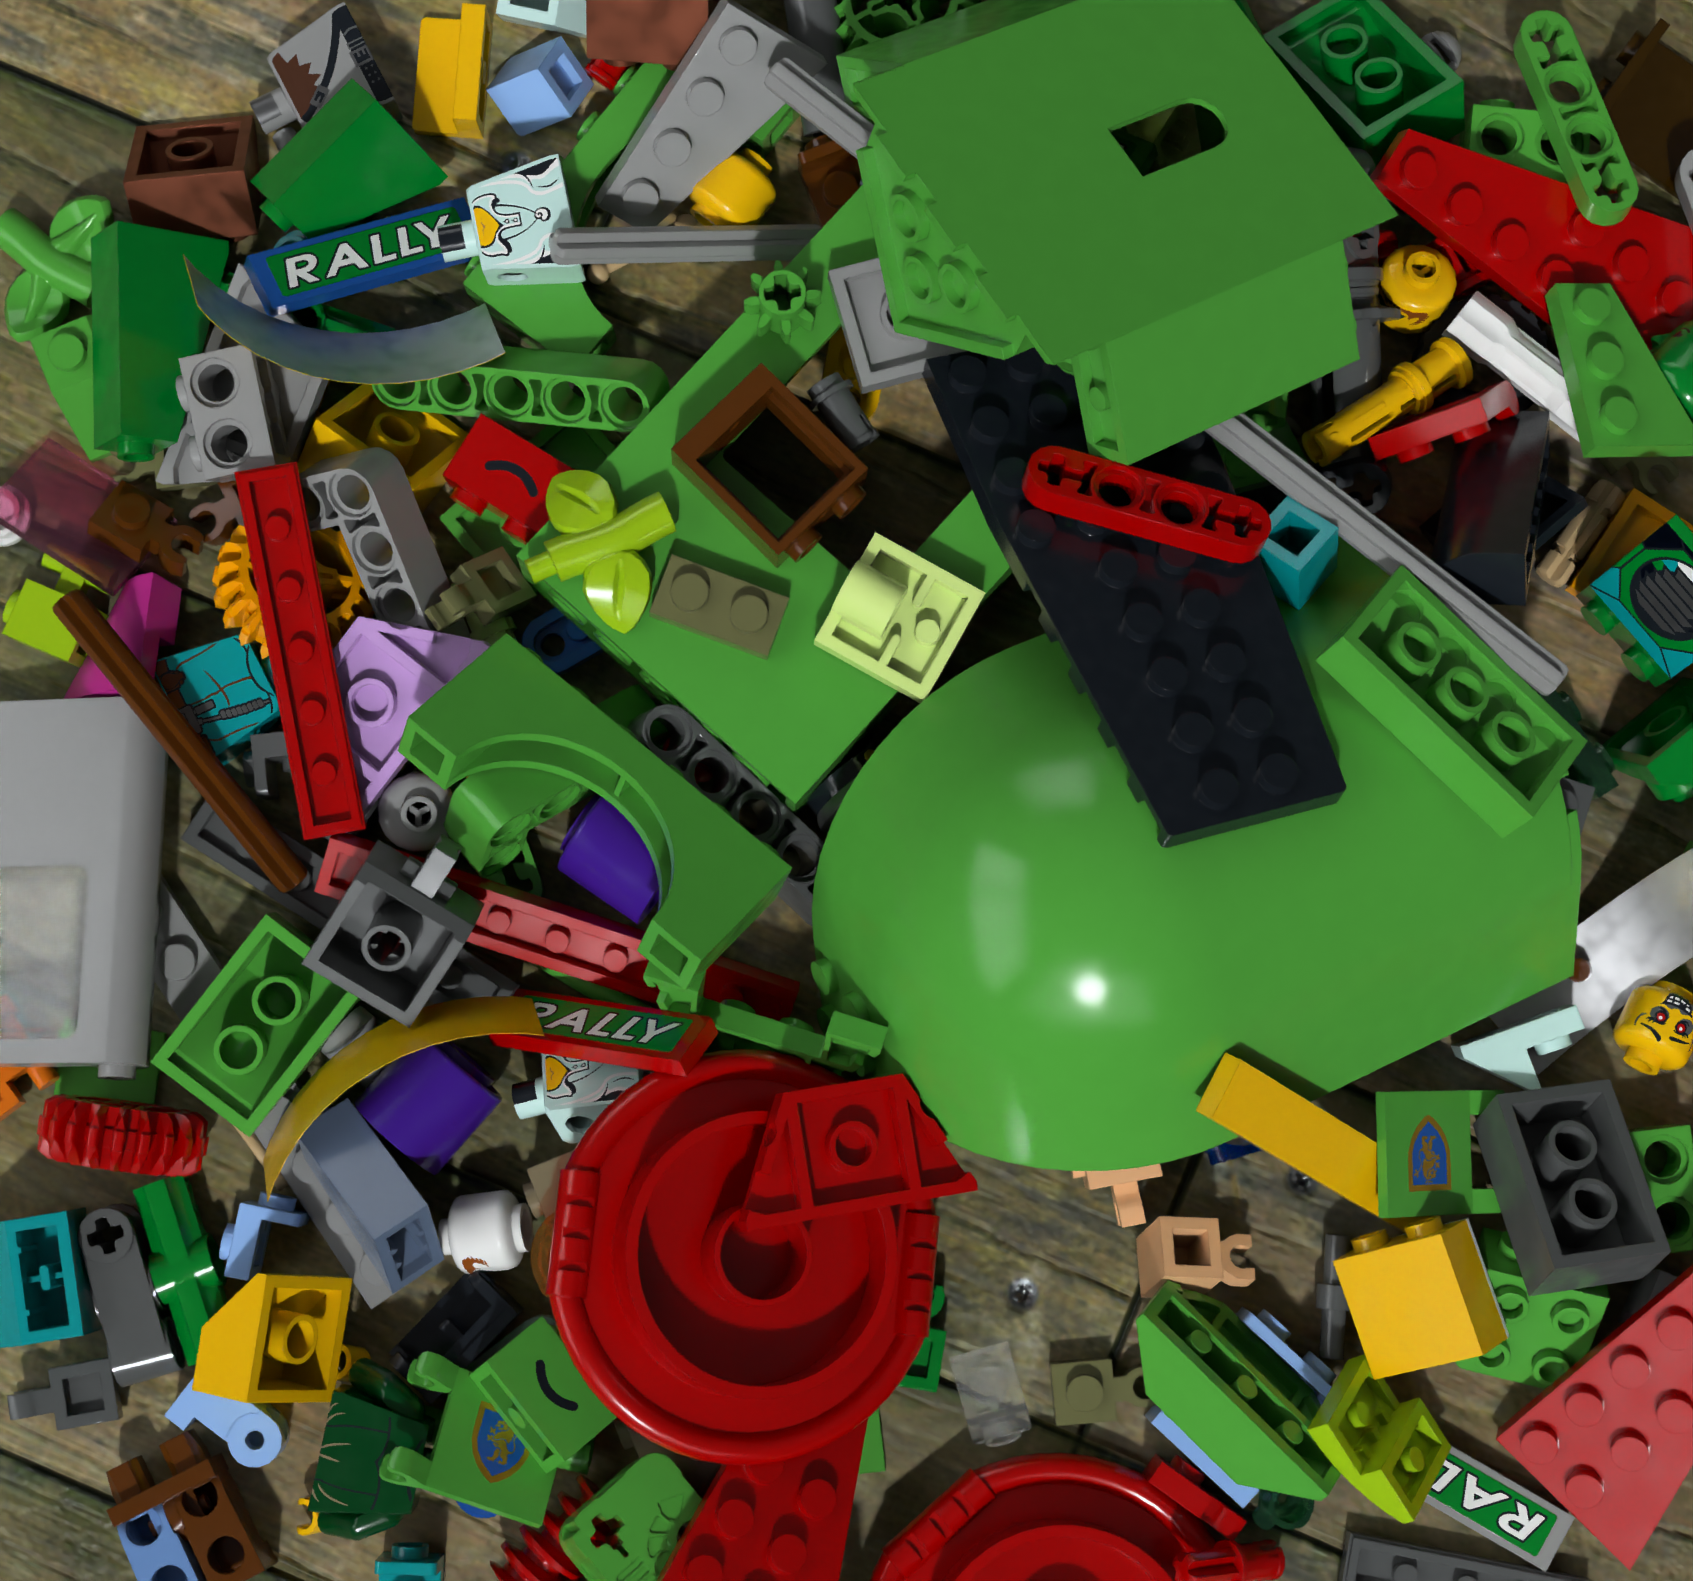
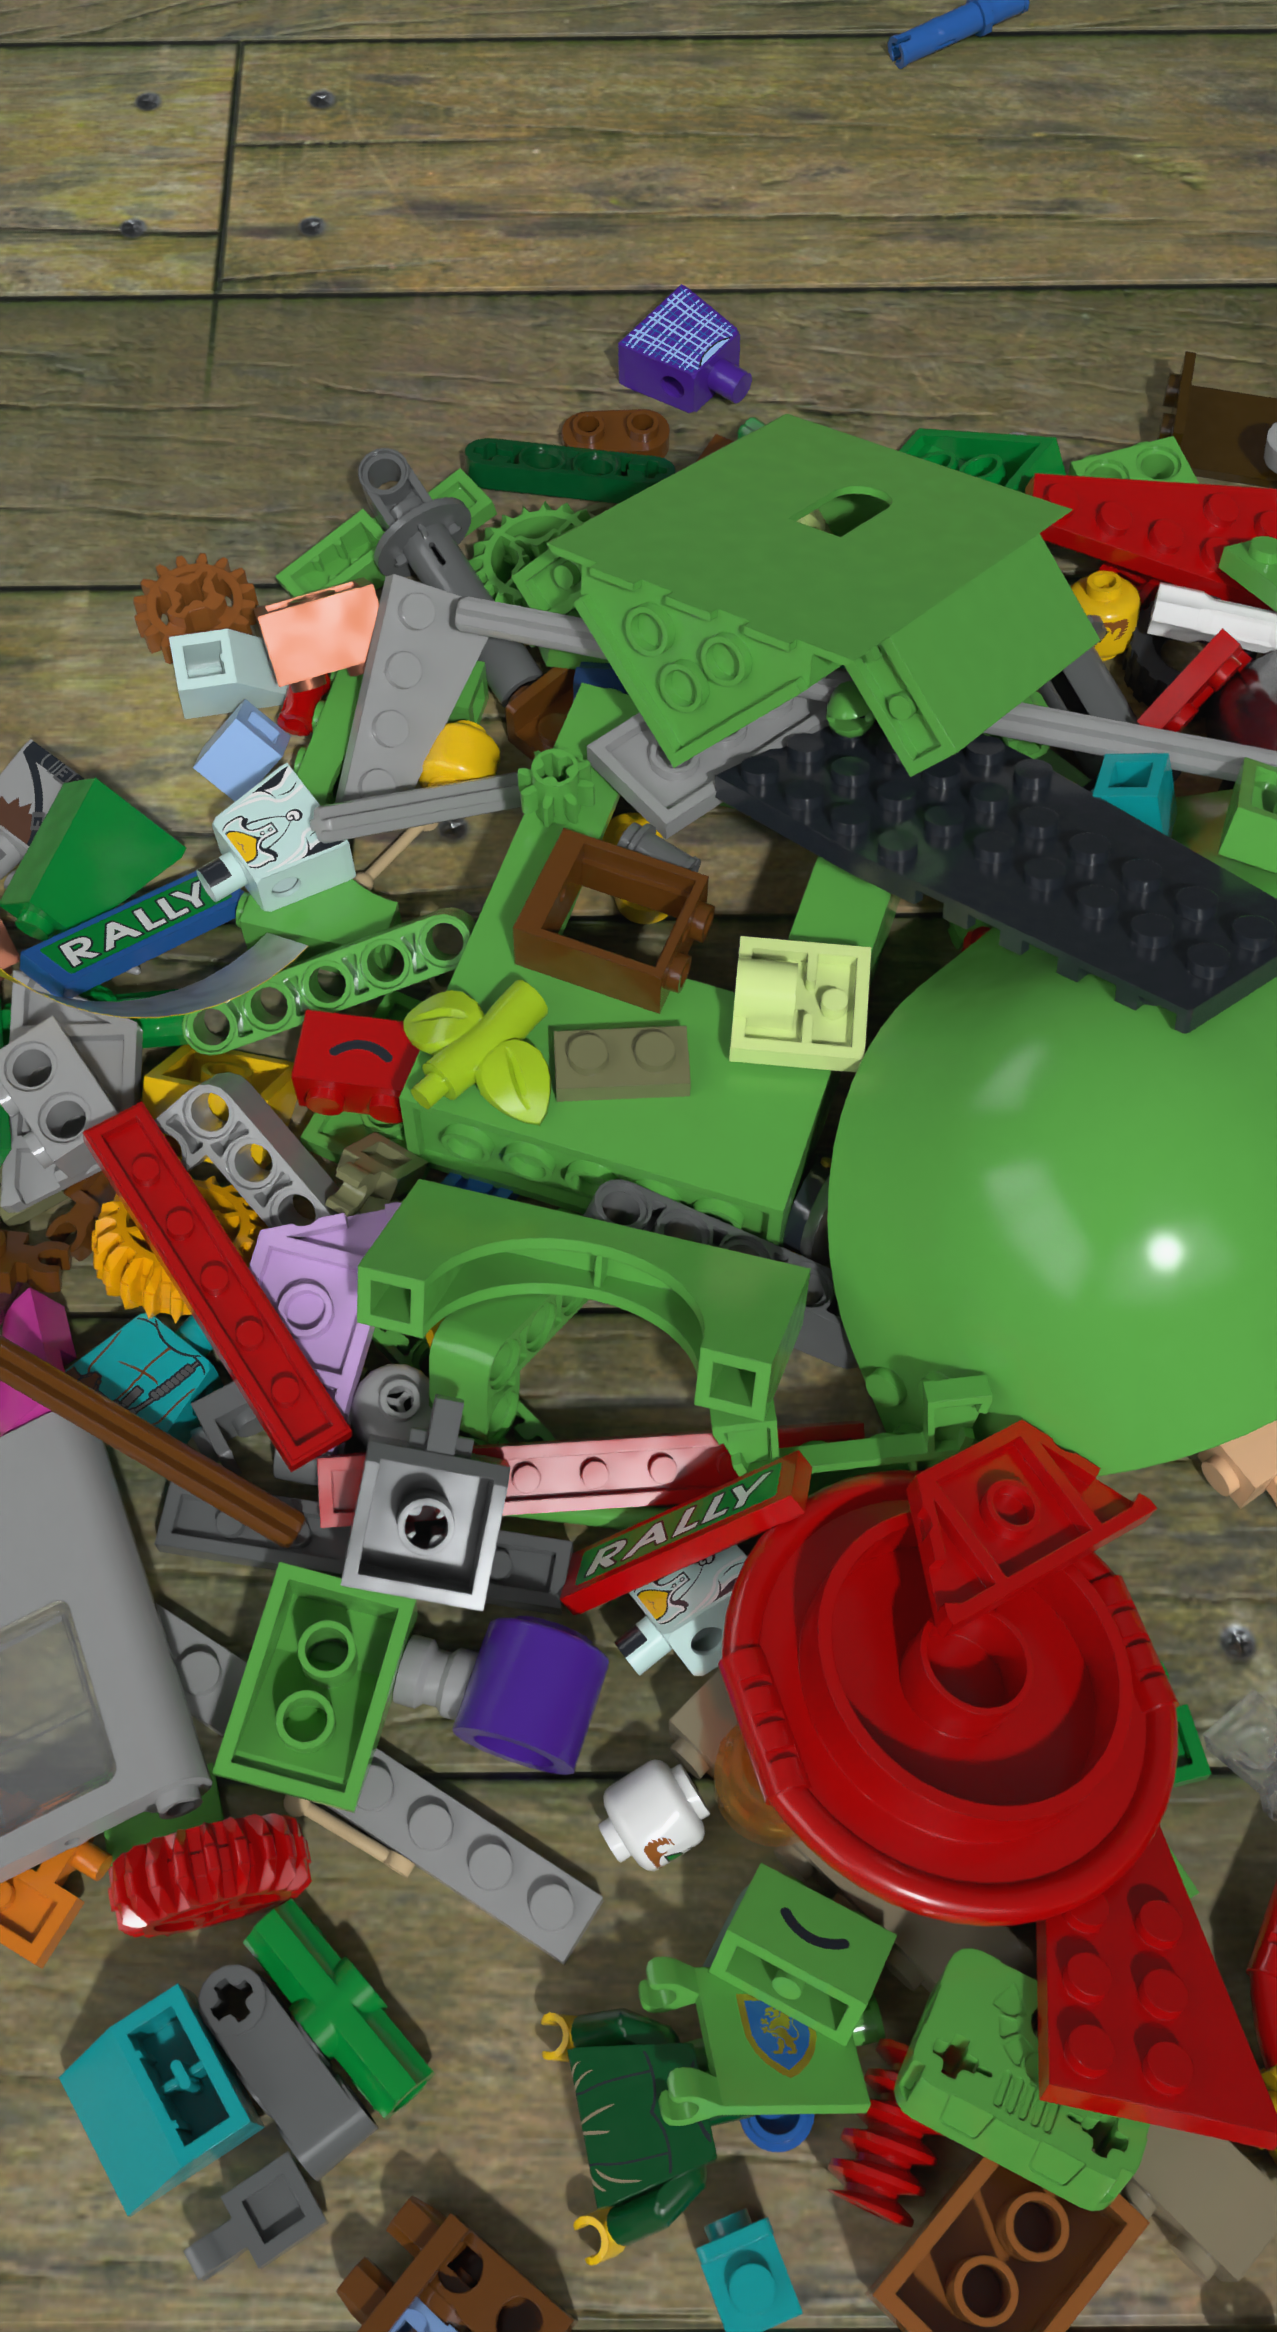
camera: 20 degrees left, 20 degrees down
light blue leg [164,1377,290,1468] -> none
yellow slope [192,1273,353,1403] -> none
light blue bracket [219,1191,309,1281] -> none
yellow sticker [263,996,544,1202] -> none
sand blue slope [298,1098,445,1294] -> none
black hinge [389,1271,524,1405] -> none
yellow panel [412,3,493,139] -> none
dark purple piece [557,793,659,925] -> none
red beam [1022,446,1271,564] -> none
yellow pin [1302,337,1473,467] -> none
bright green beam [1513,10,1639,226] -> none

